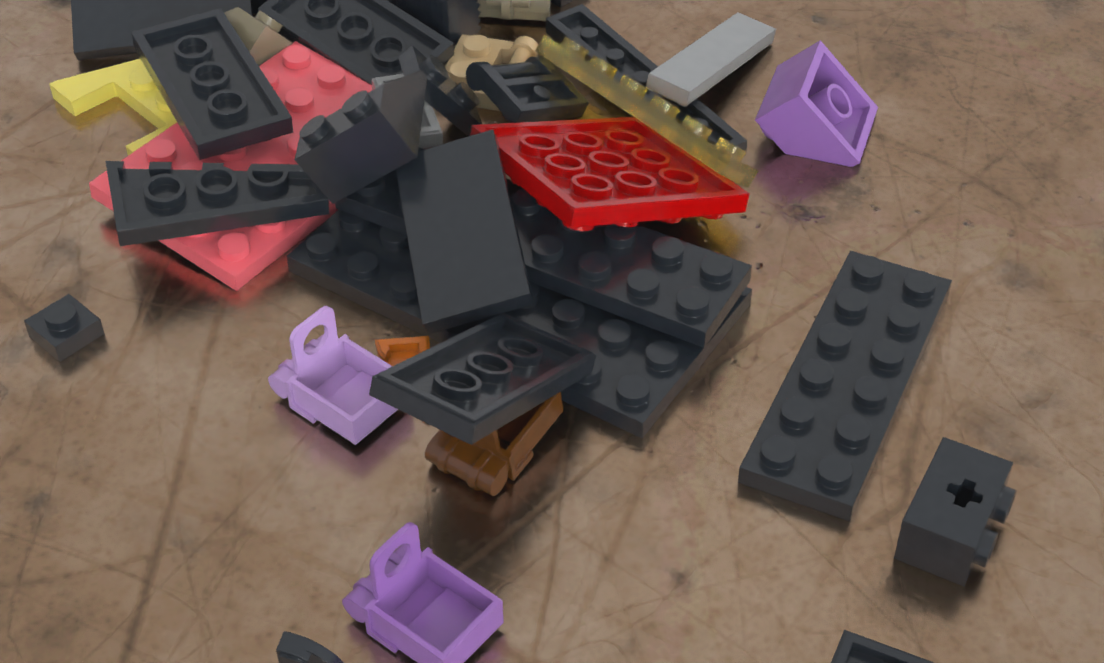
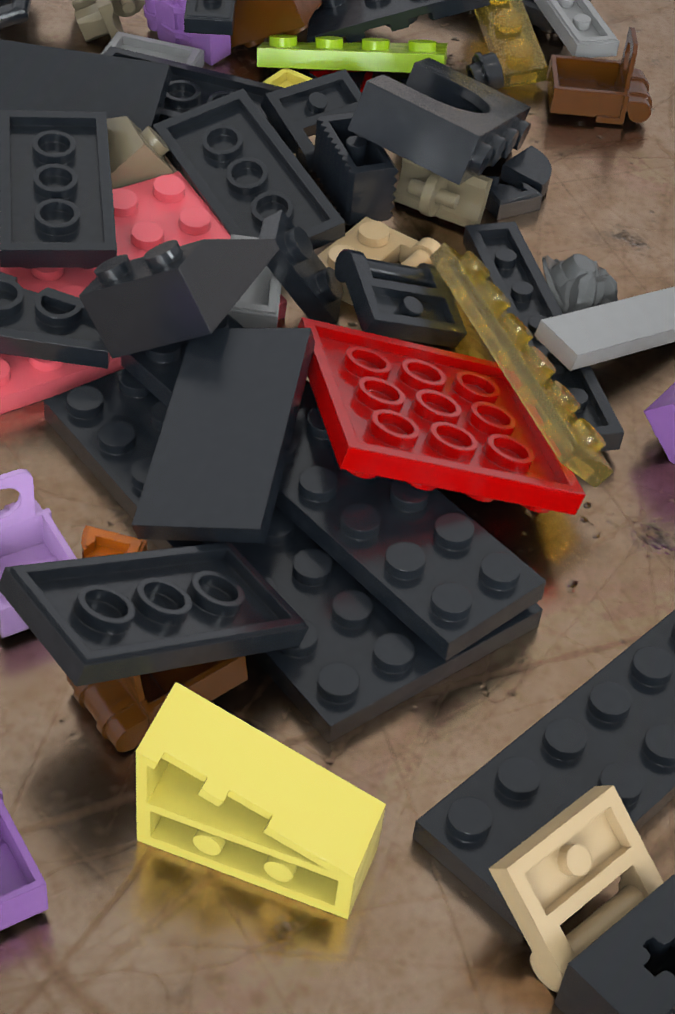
camera: 15 degrees right, 0 degrees up
none -> light yellow wedge [136,682,386,919]
none -> tan plate [489,785,664,993]
none -> dark grey hat [542,253,618,314]

